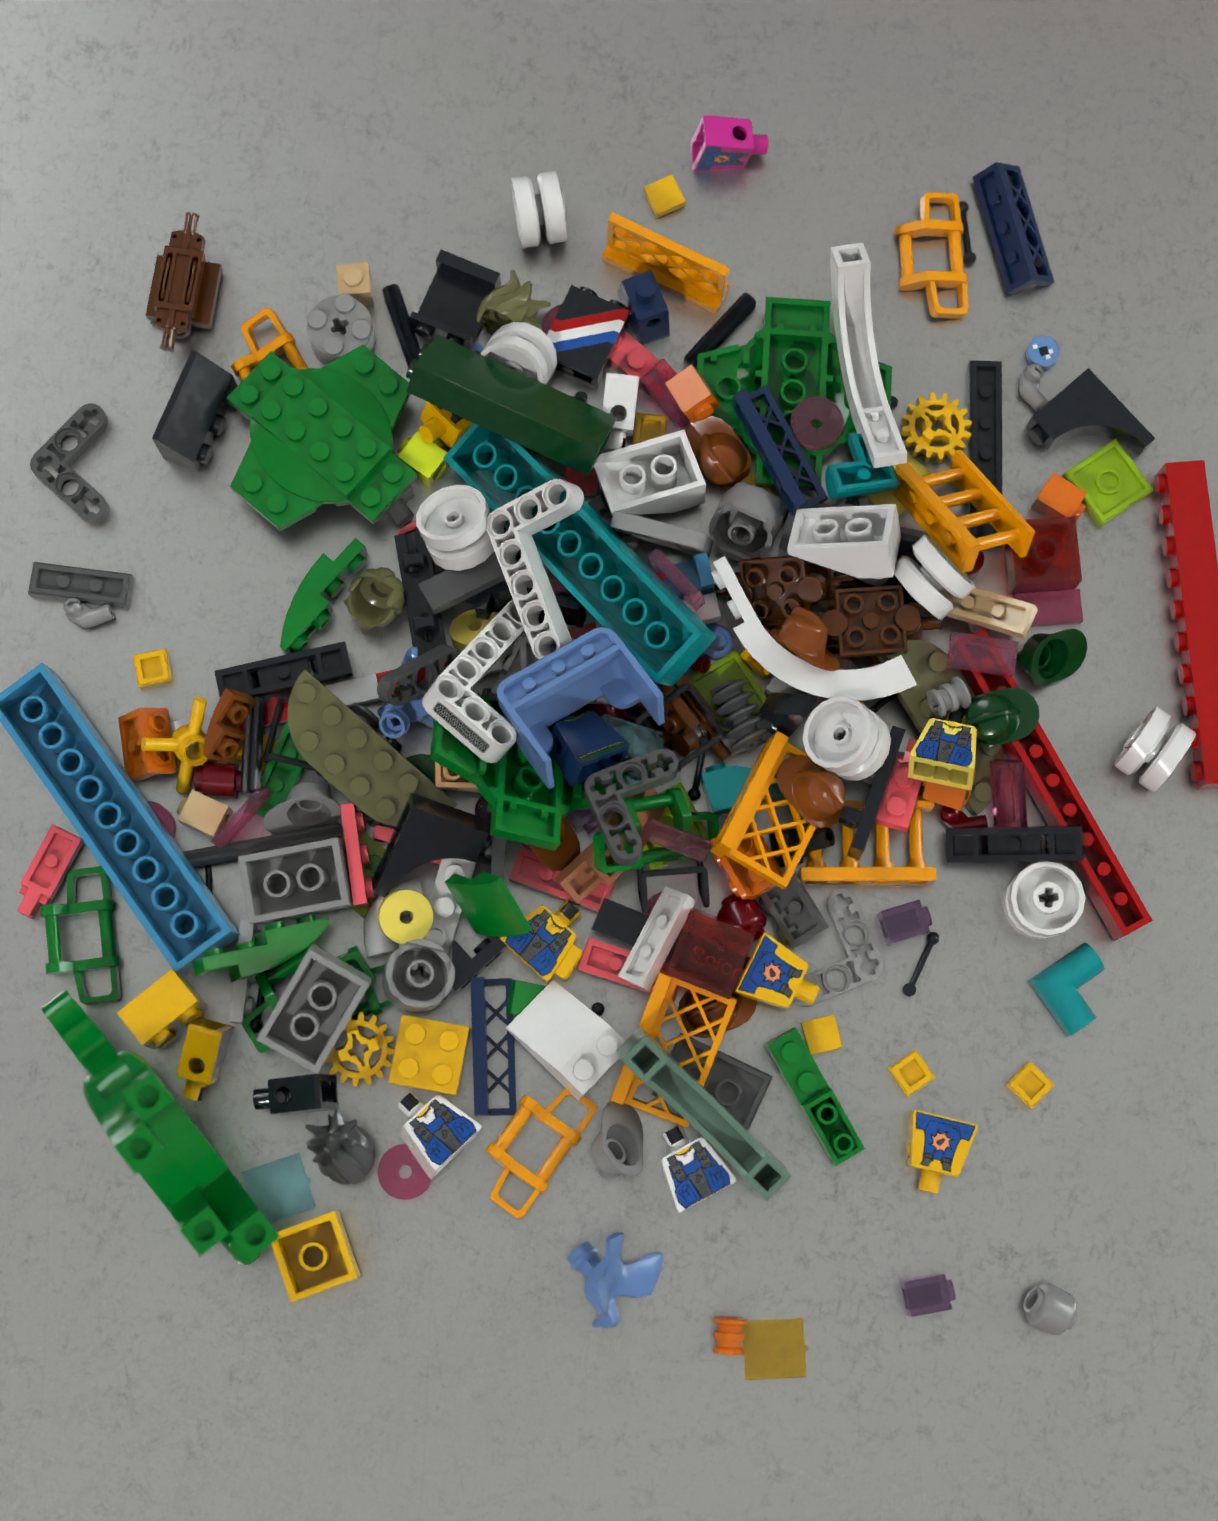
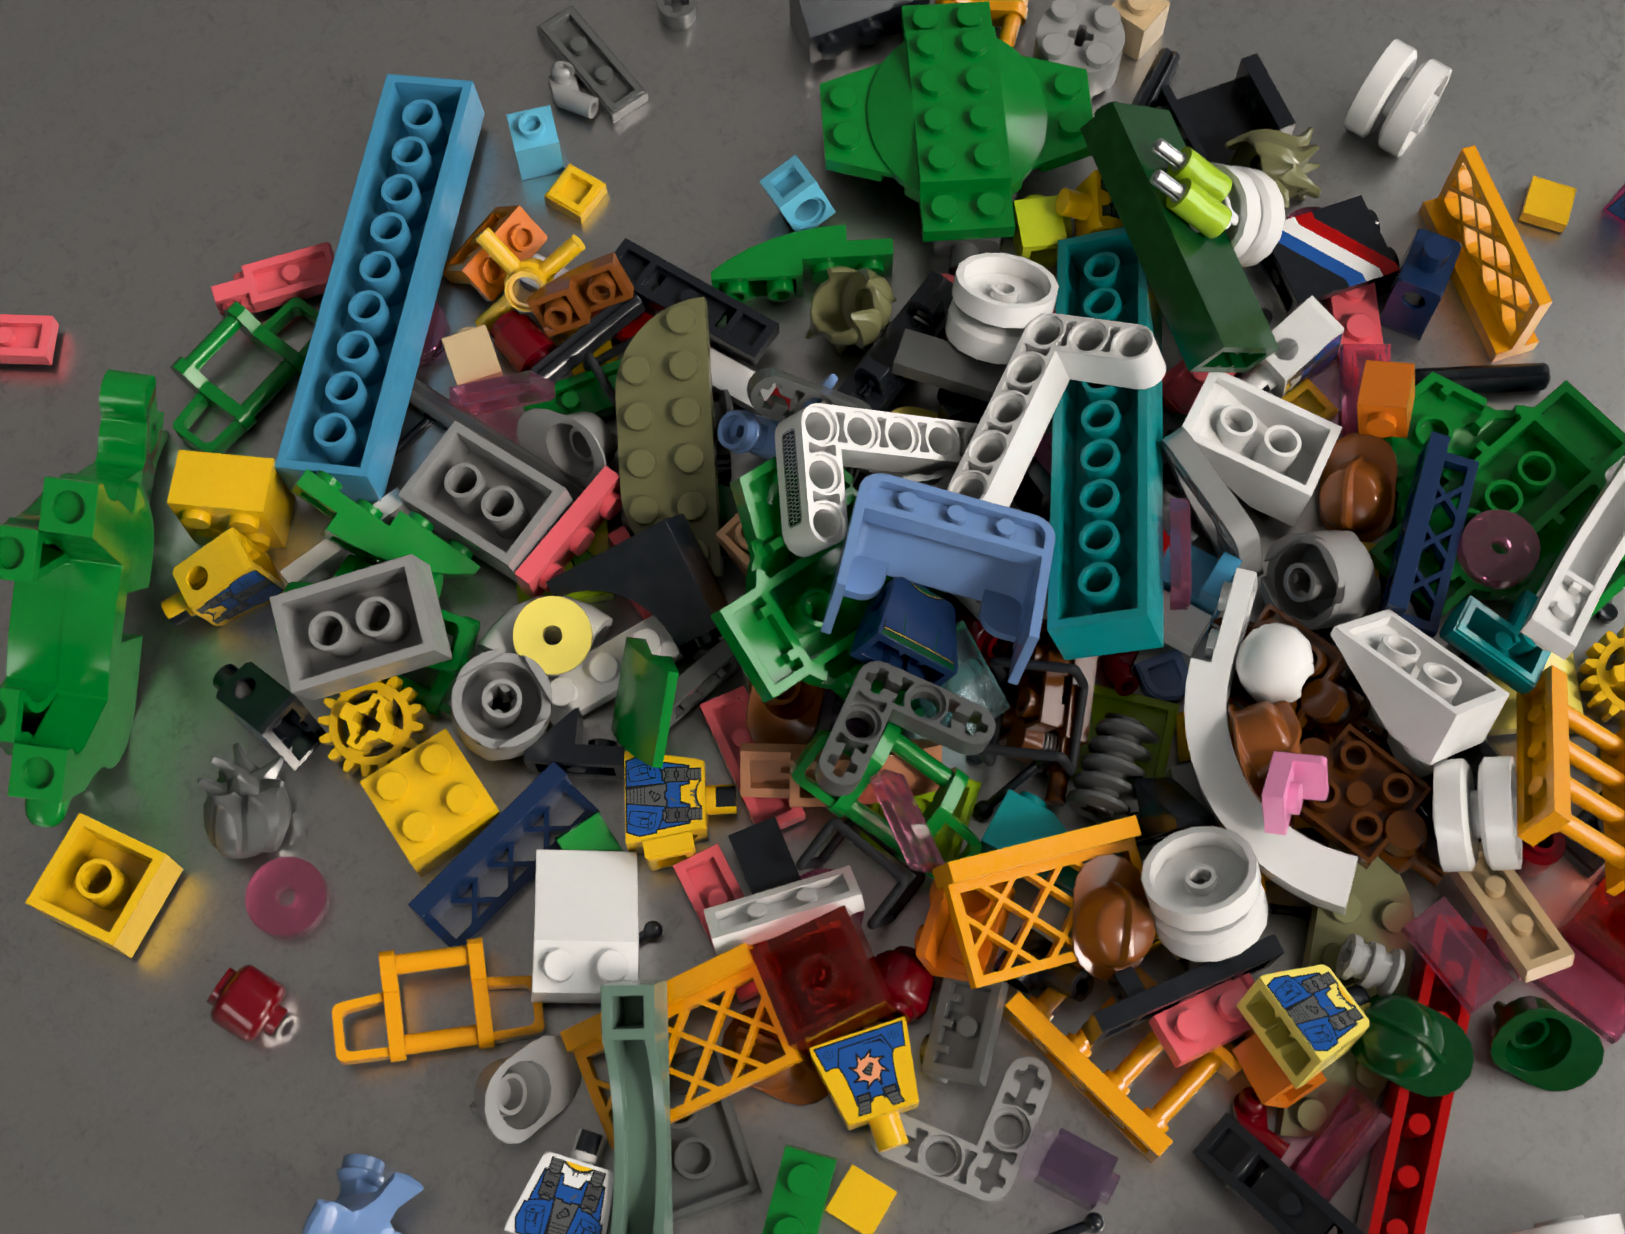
camera: 50 degrees right, 10 degrees down
clear light blue piece [241,1153,316,1223] -> none
torso [397,1092,482,1180] -> none
none -> dark red head [207,964,288,1042]
none -> medium azure brick [506,105,565,181]
none -> medium azure brick [759,154,836,232]
none -> lime piece [1150,138,1239,239]
none -> white hair [1235,623,1314,704]
none -> bright pink bracket [1262,751,1329,835]

